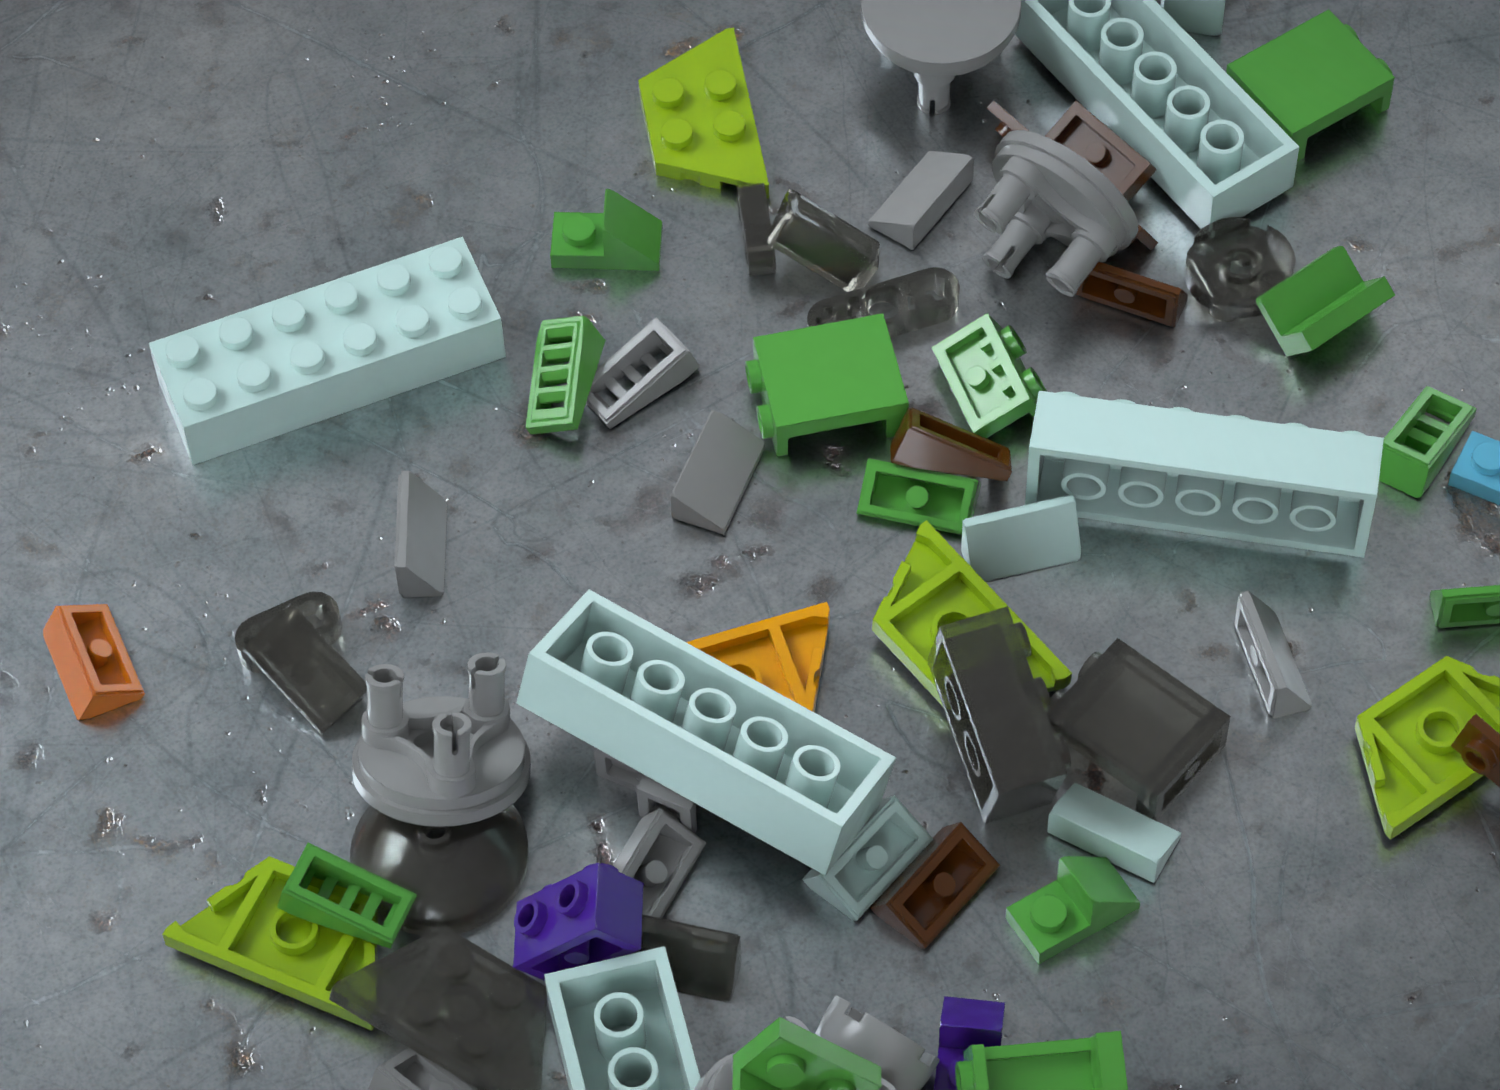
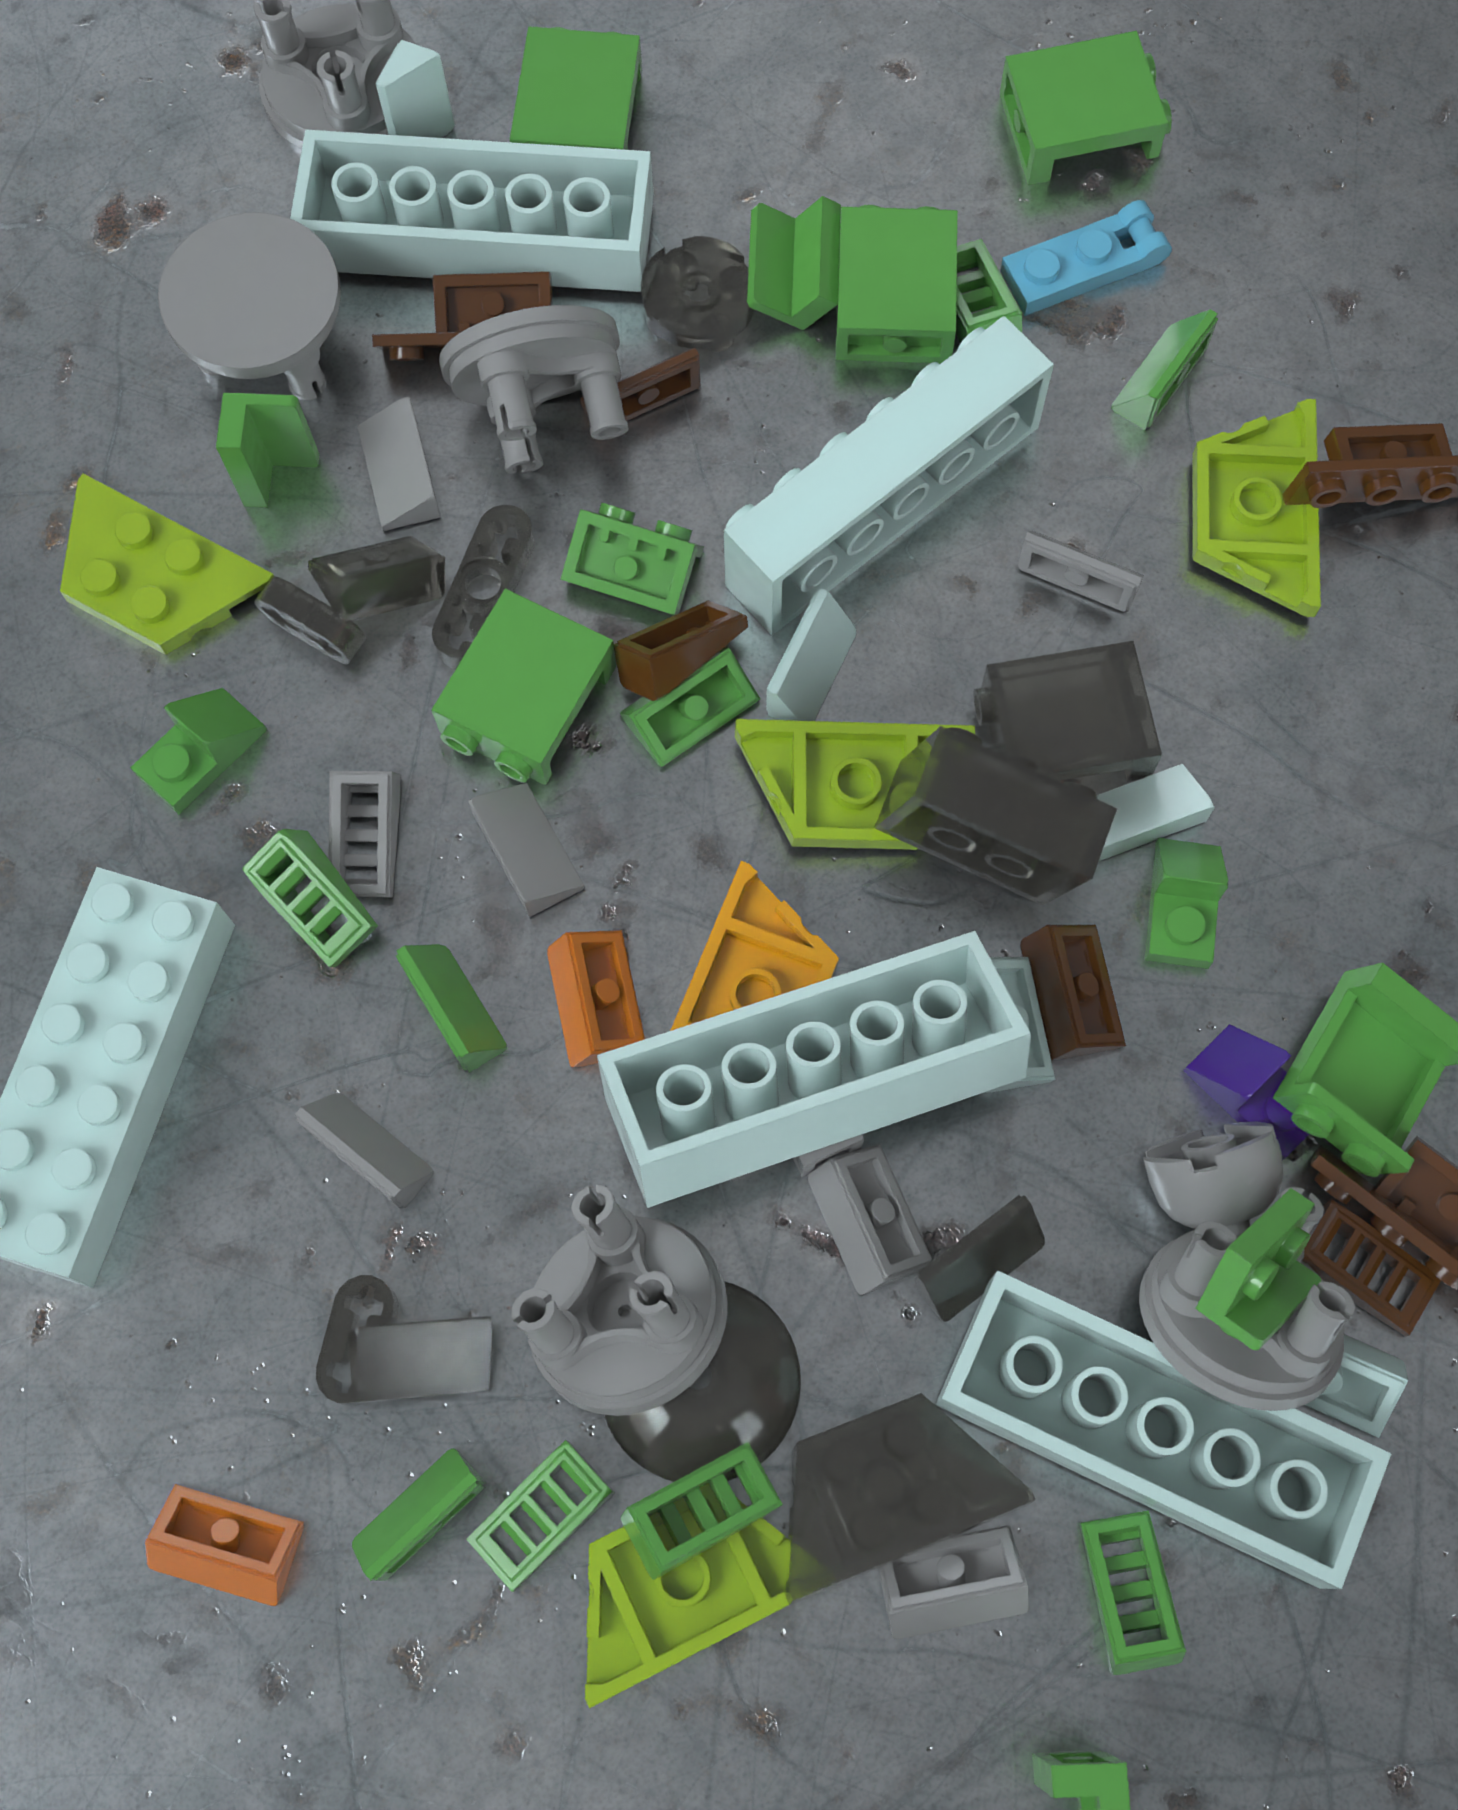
camera: 50 degrees left, 15 degrees up
dark purple brick [513,863,644,981] -> none
none -> bright green panel [216,392,320,508]
none -> bright green slope [352,1448,486,1581]
none -> bright green slope [395,944,507,1073]
none -> bright green slope [466,1440,615,1592]
none -> orange slope [547,930,645,1067]
none -> bright green panel [835,205,958,363]

